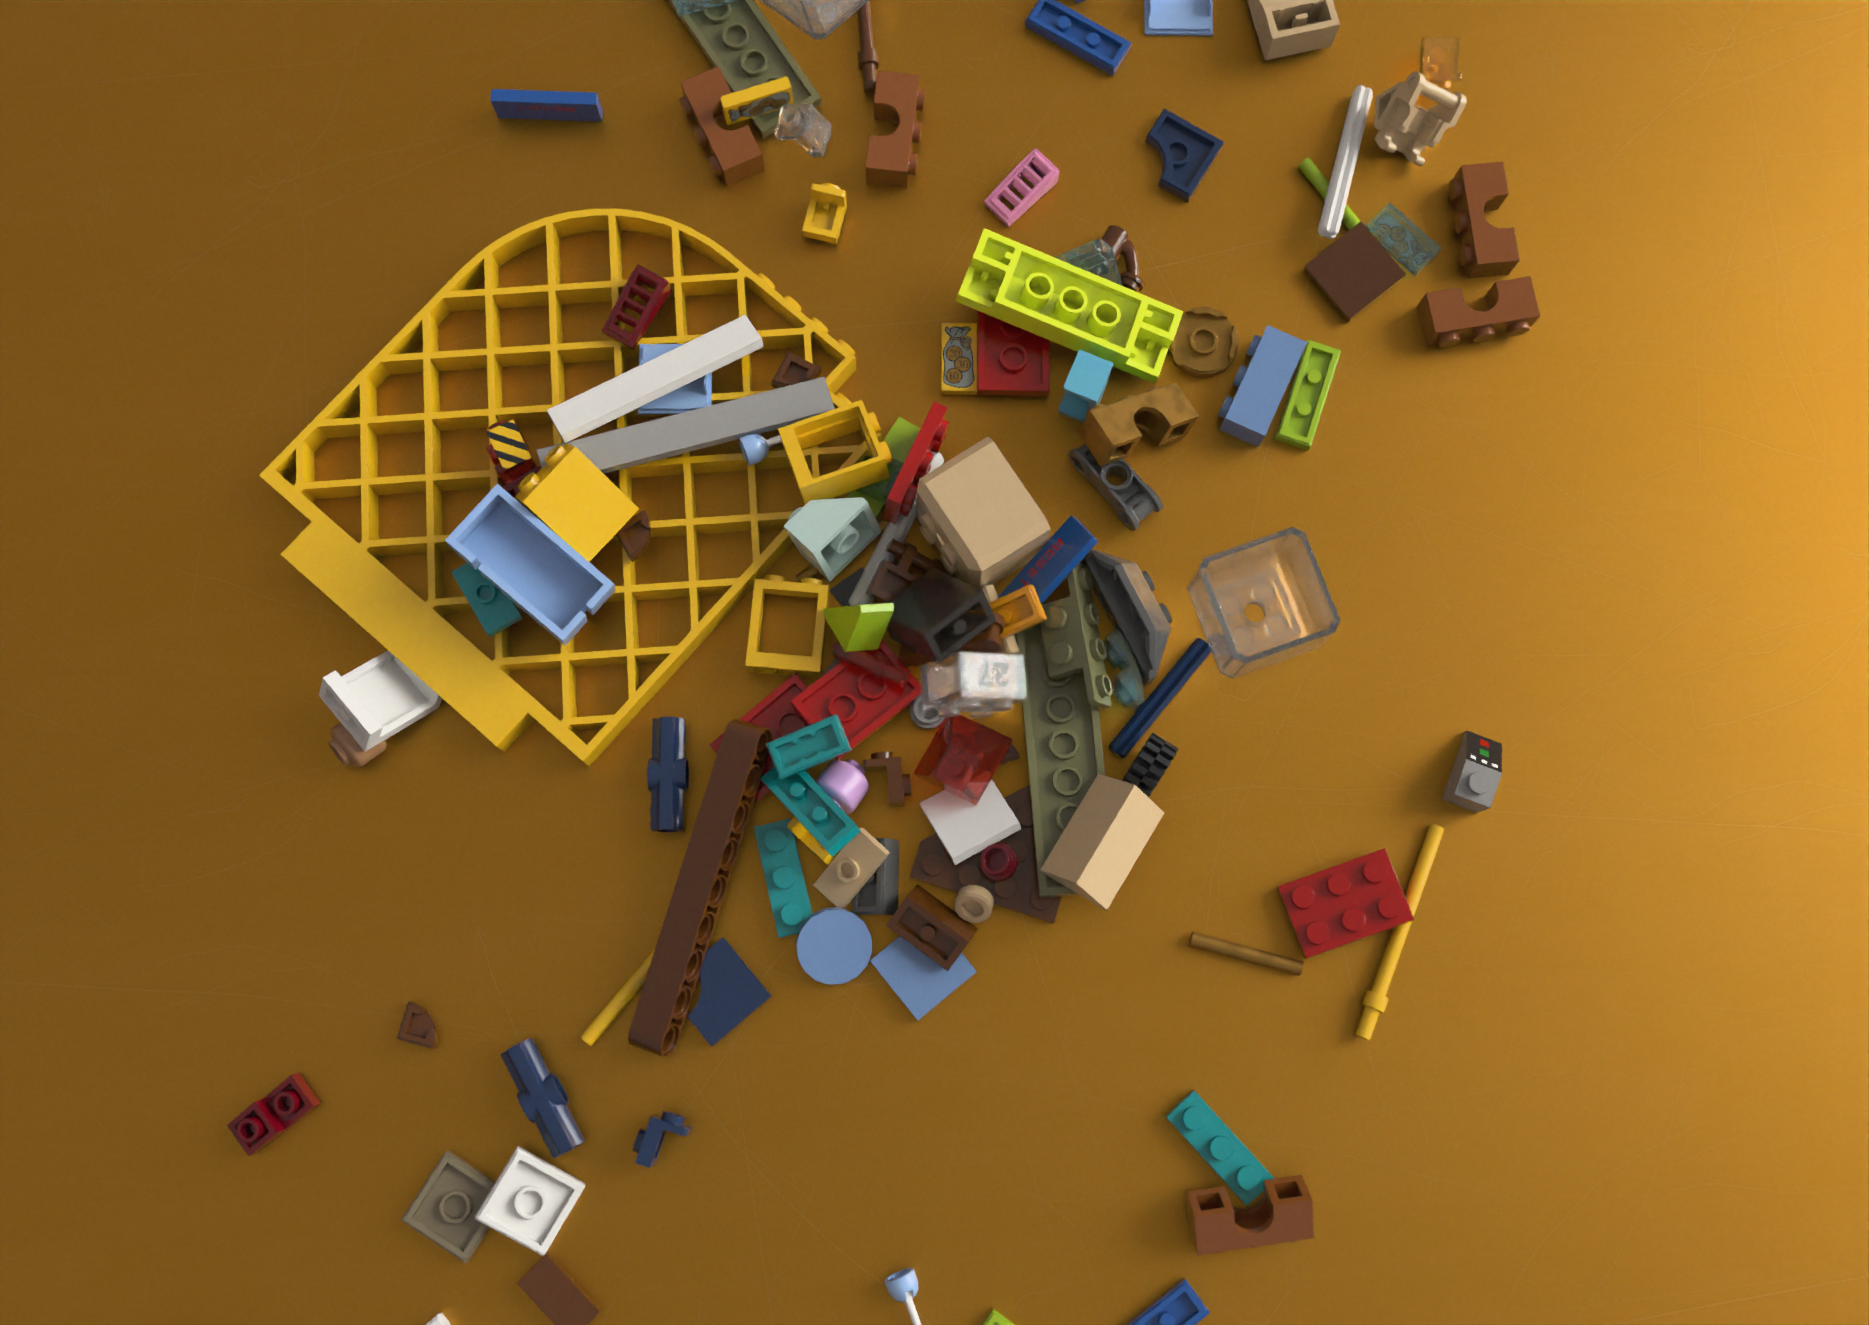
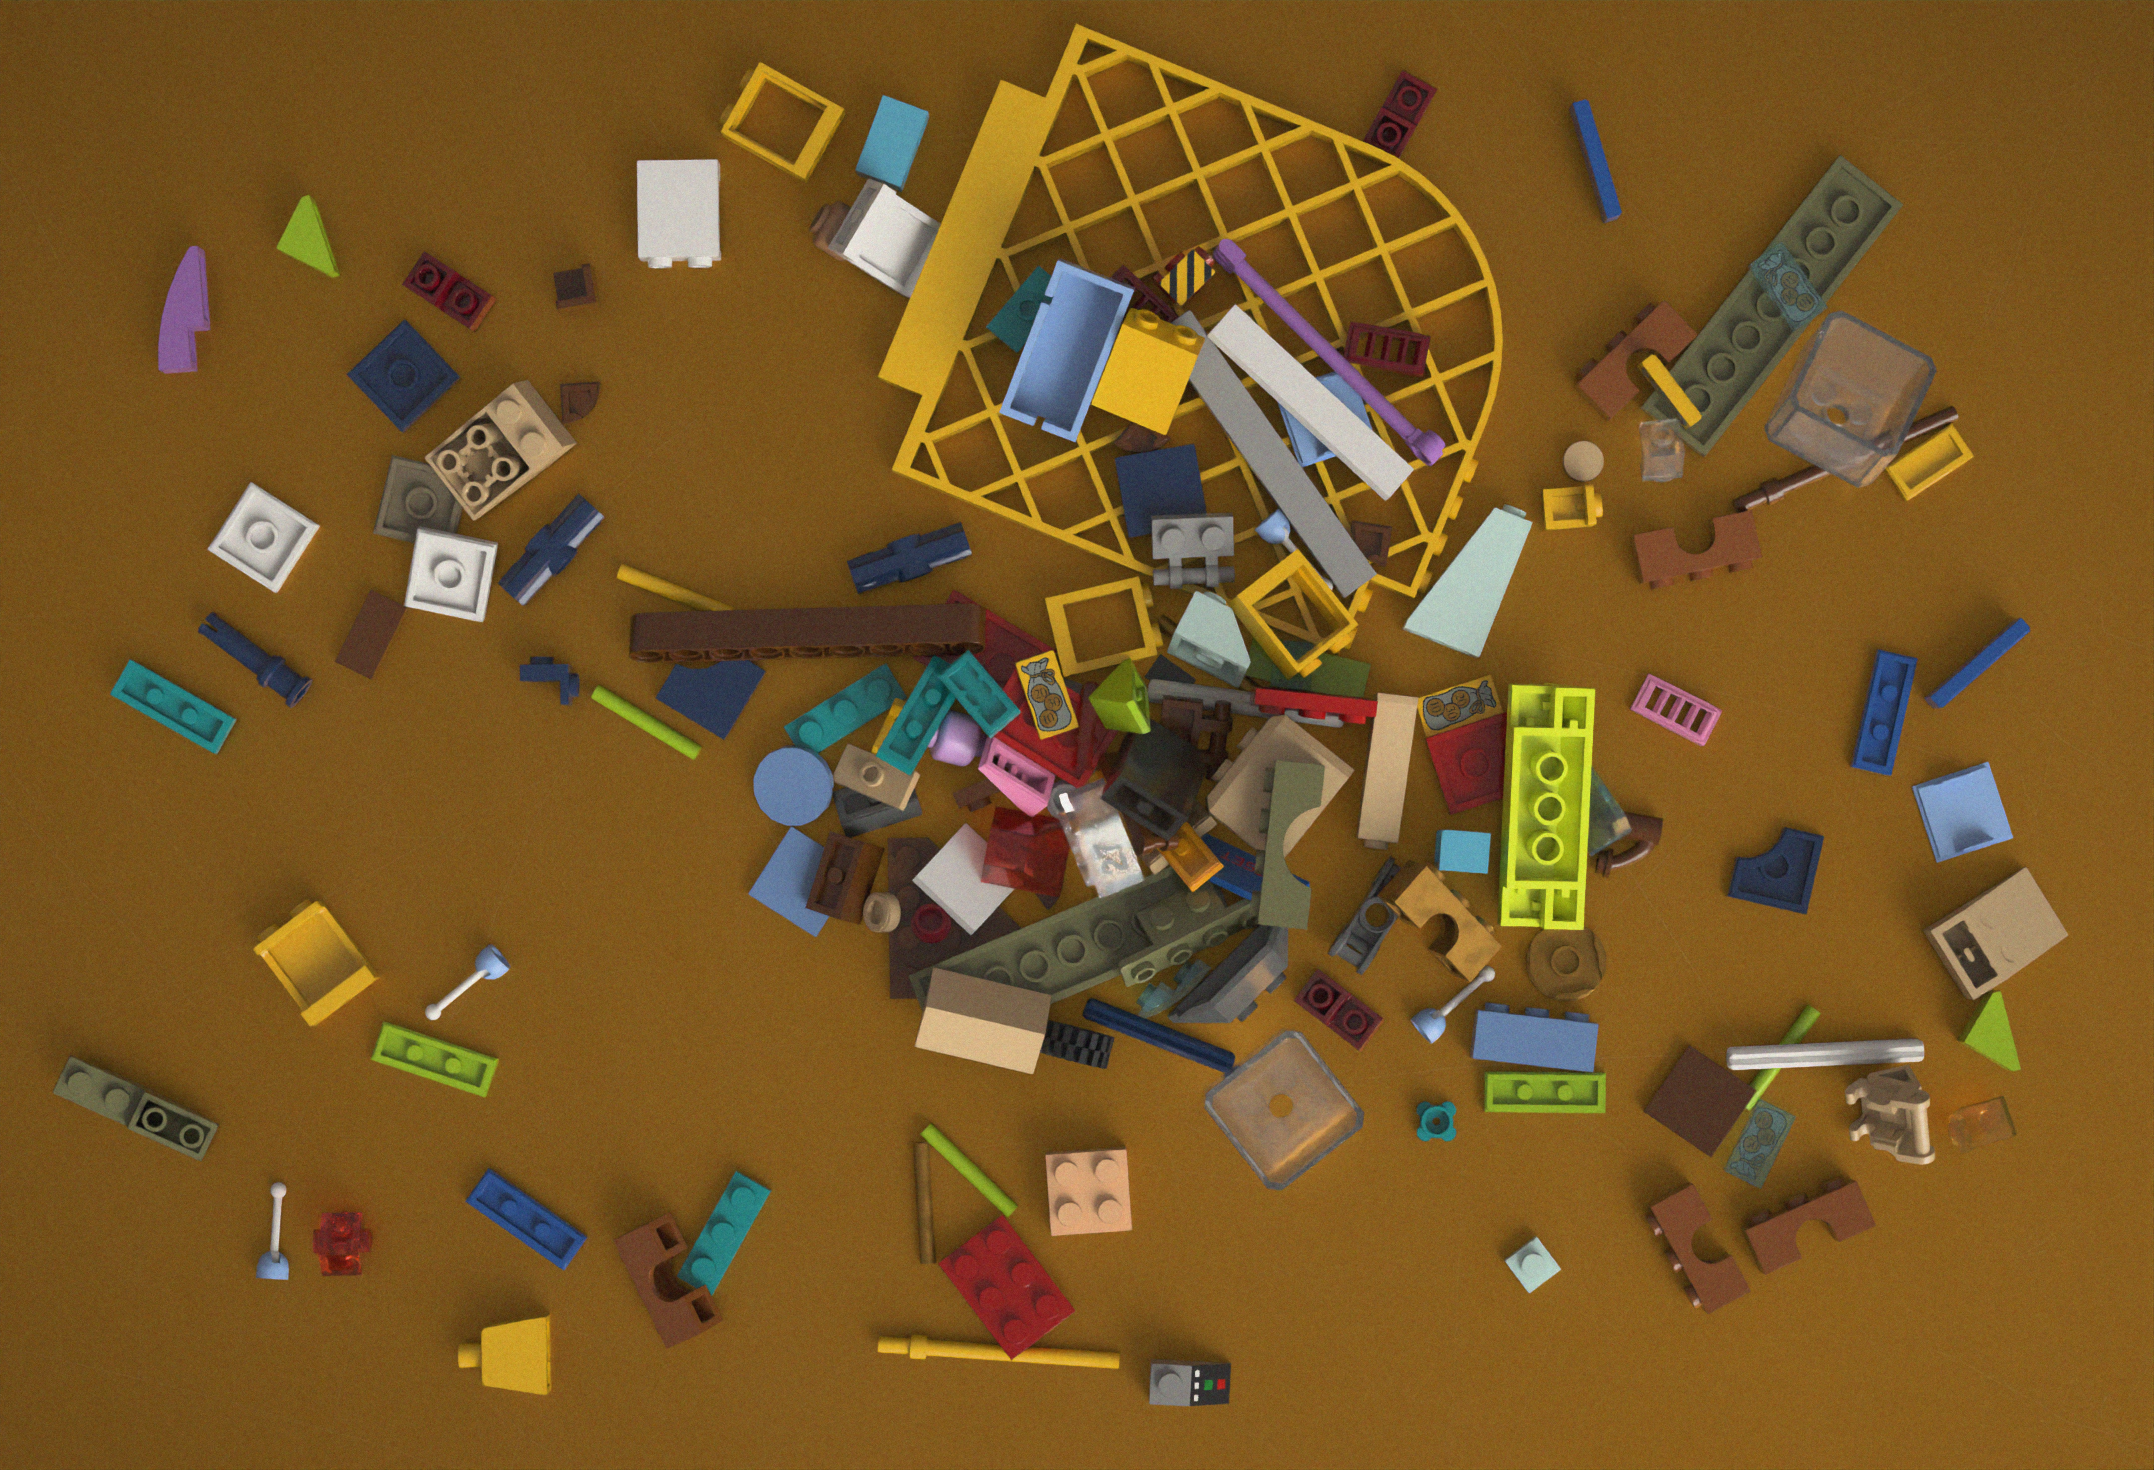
camera: 80 degrees right, 10 degrees up
none -> lime slope [276,195,340,278]
none -> dark blue tile [347,319,461,433]
none -> tan slope [425,380,577,521]
none -> reddish brown panel [553,263,601,314]
none -> lime bar [591,685,702,760]
none -> white panel [637,159,721,268]
none -> yellow window [719,62,846,184]
none -> medium azure panel [855,95,930,192]
none -> lime bar [920,1123,1018,1217]
none -> bright pink slope [978,737,1055,817]
none -> tile [1014,650,1079,740]
none -> light nougat brick [1046,1146,1132,1236]
none -> dark blue tile [1115,444,1207,538]
none -> light grey plate [1151,512,1235,589]
none -> medium lavender hinge [1213,239,1446,466]
none -> olive arch [1250,760,1325,930]
none -> dark red slope [1294,969,1385,1052]
none -> tan slope [1356,693,1418,850]
none -> dark red slope [1363,70,1438,159]
none -> light aqua slope [1402,504,1533,659]
none -> hinge [1410,966,1495,1044]
none -> teal plate [1416,1101,1456,1141]
none -> light aqua plate [1504,1236,1561,1293]
none -> tan tile [1562,441,1604,482]
none -> lime slope [1957,990,2021,1071]

